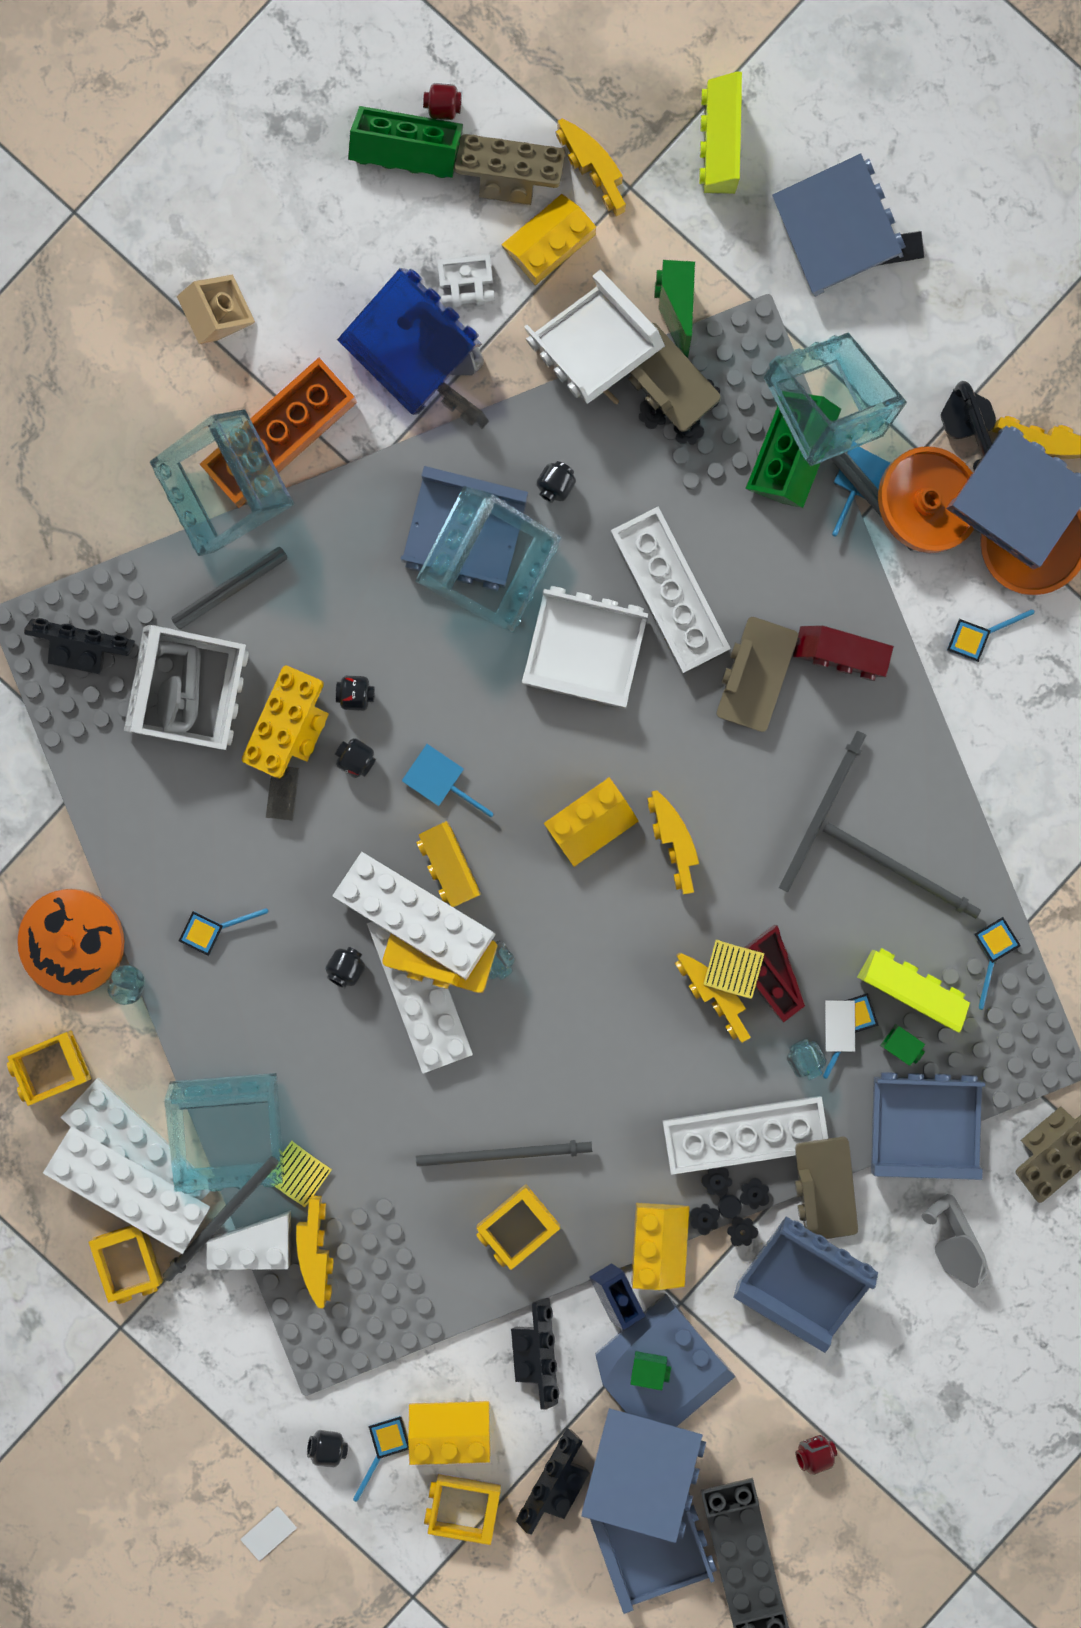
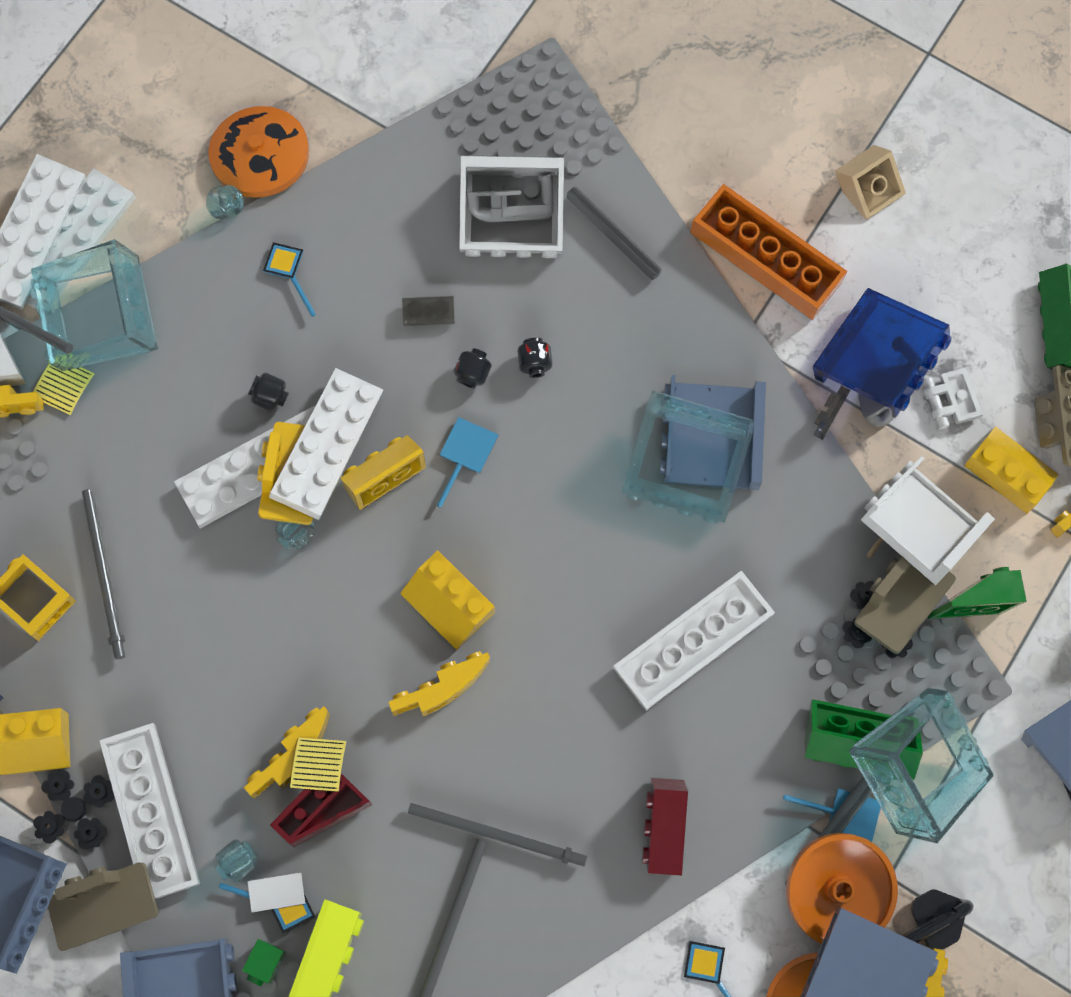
camera: 80 degrees right, 15 degrees down
yellow window [7,1030,92,1106] -> none
black bracket [24,618,135,674] -> none
clear light blue windscreen [150,409,294,556] -> none
yellow bracket [242,665,329,778] -> none
white panel [522,586,648,709] -> none
black head [536,461,576,503] -> none
dark tan bracket [716,617,798,732] -> none

